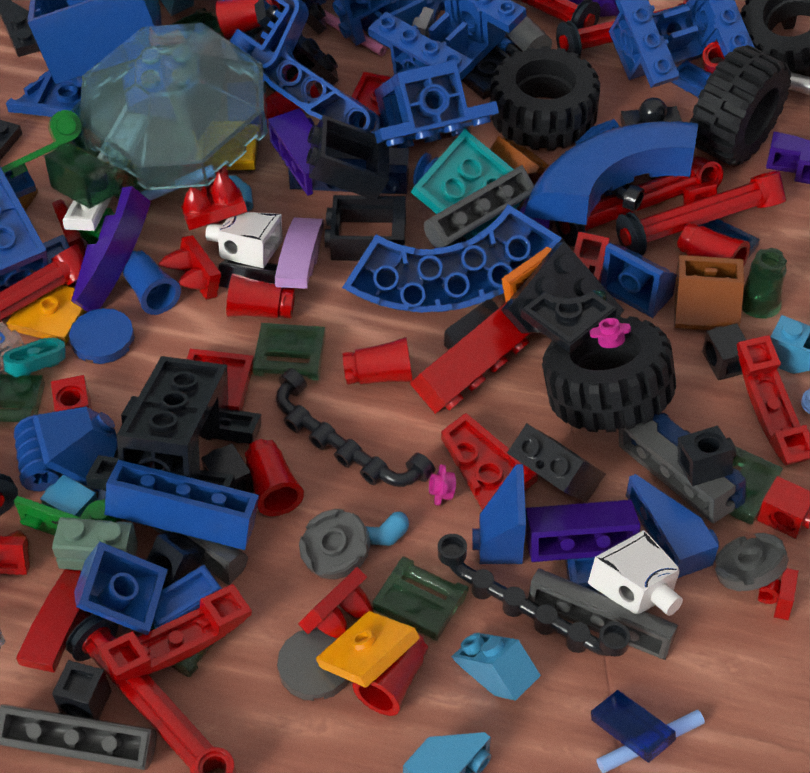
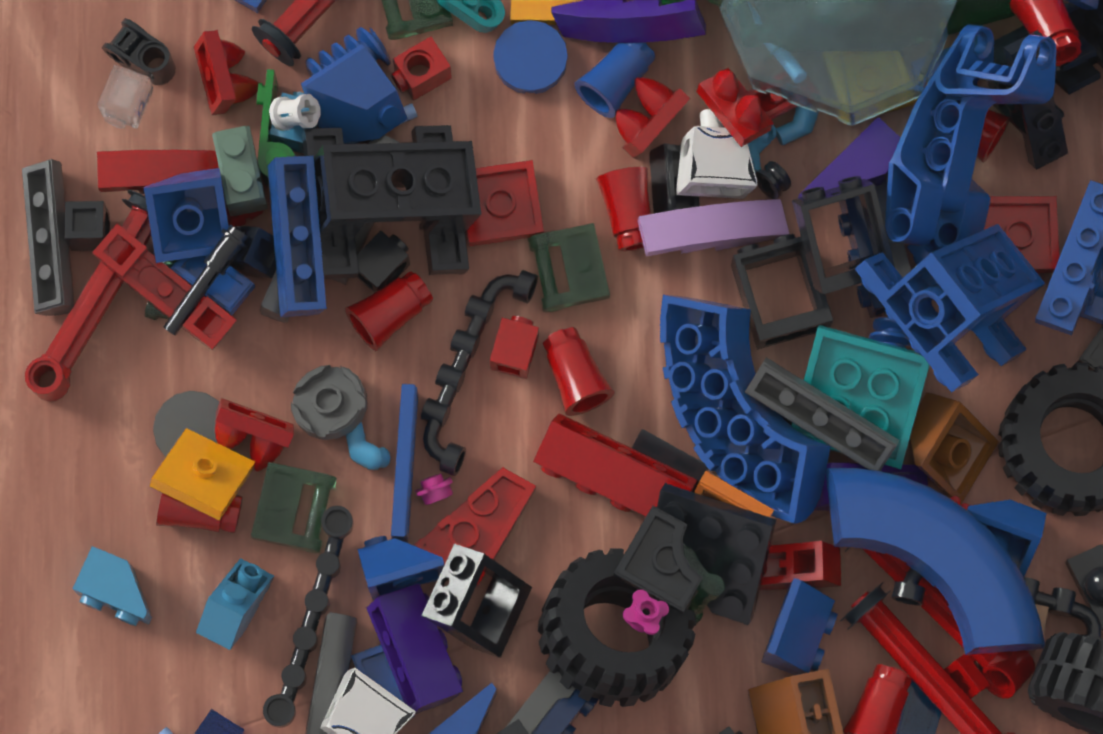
camera: 70 degrees right, 25 degrees up
none -> black pin [163,224,250,336]
none -> white bush [269,94,321,131]
none -> blue tile [391,384,419,542]
none -> red brick [490,316,539,379]
none -> black bush [755,161,791,199]

